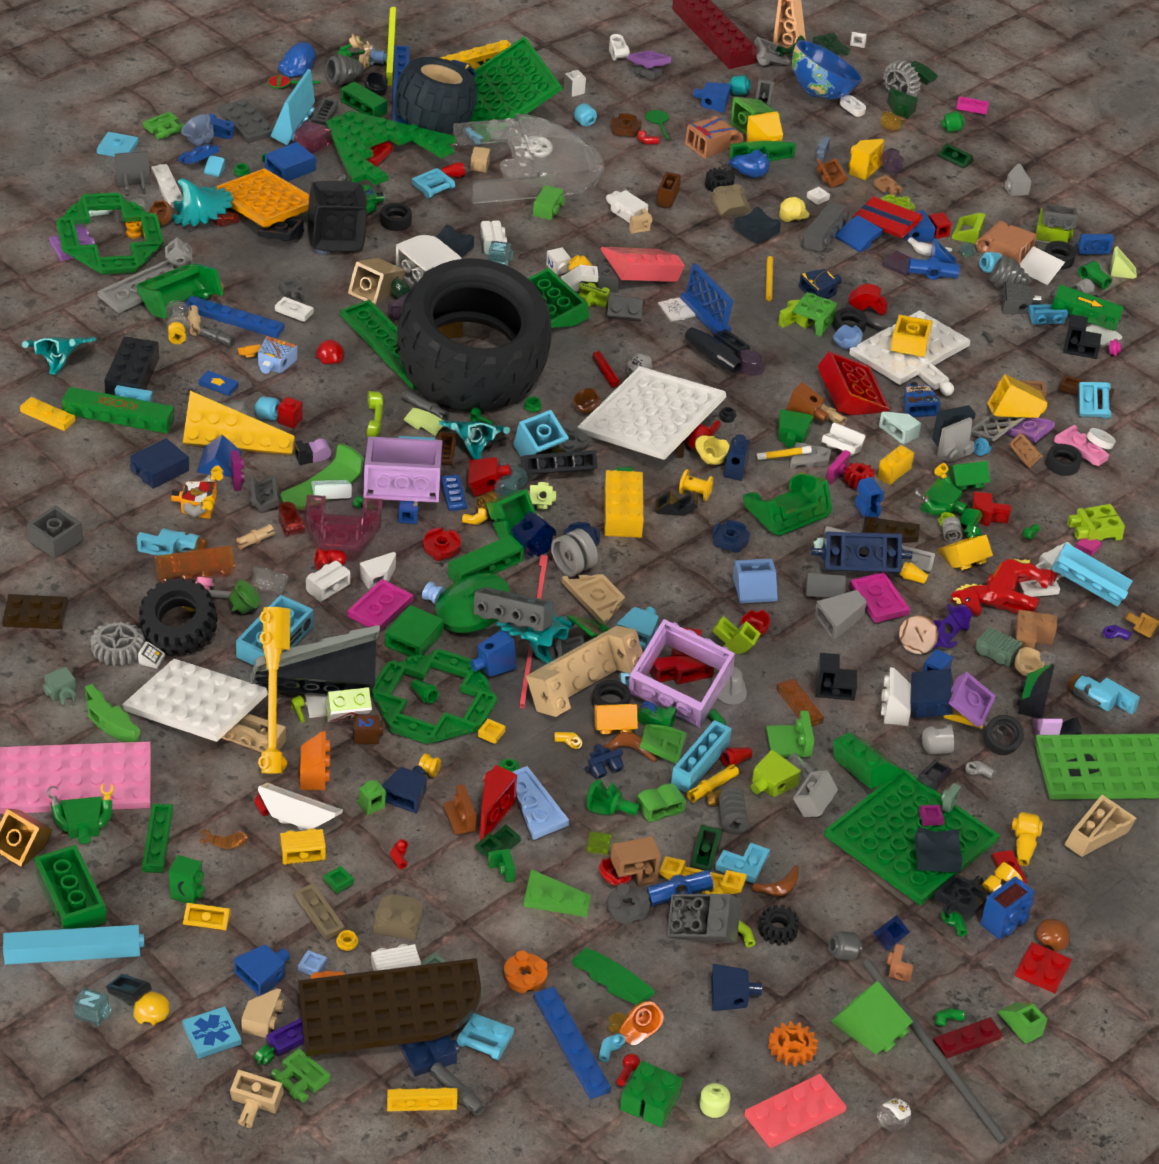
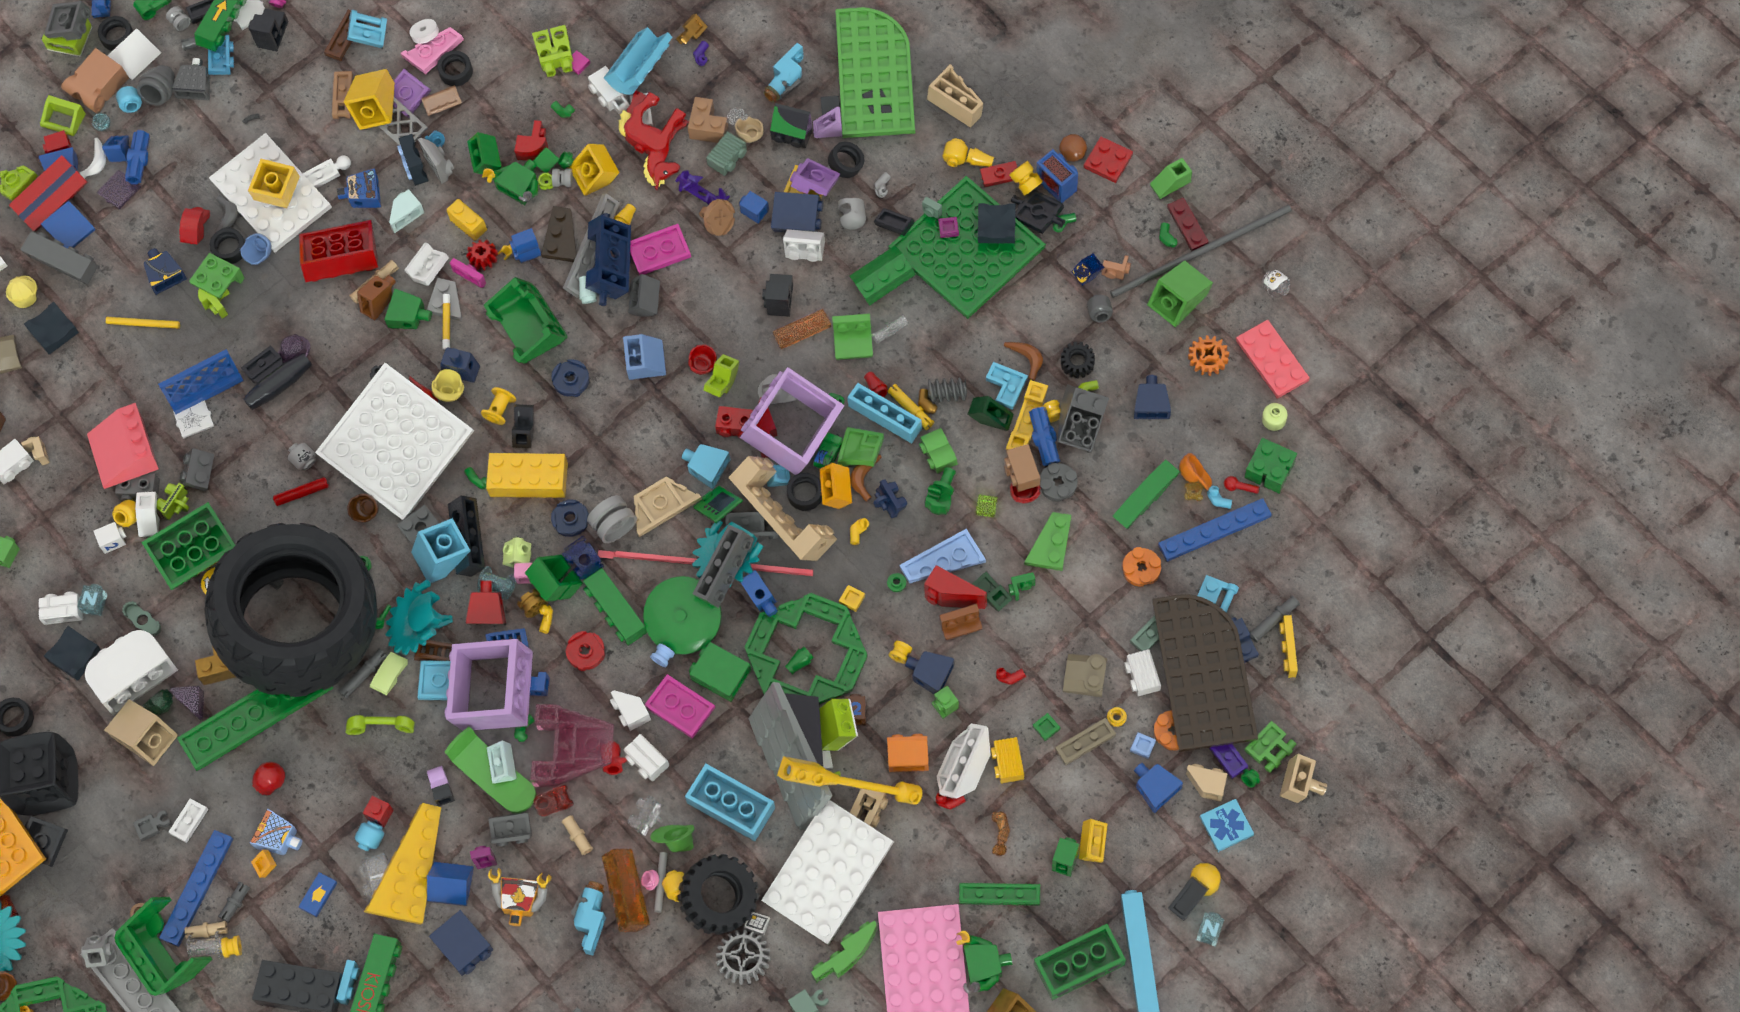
camera: 80 degrees left, 25 degrees up
lime torso [751,750,801,797] -> none
light grey brick [793,771,838,817] -> none
light grey slope [815,590,867,640] -> none

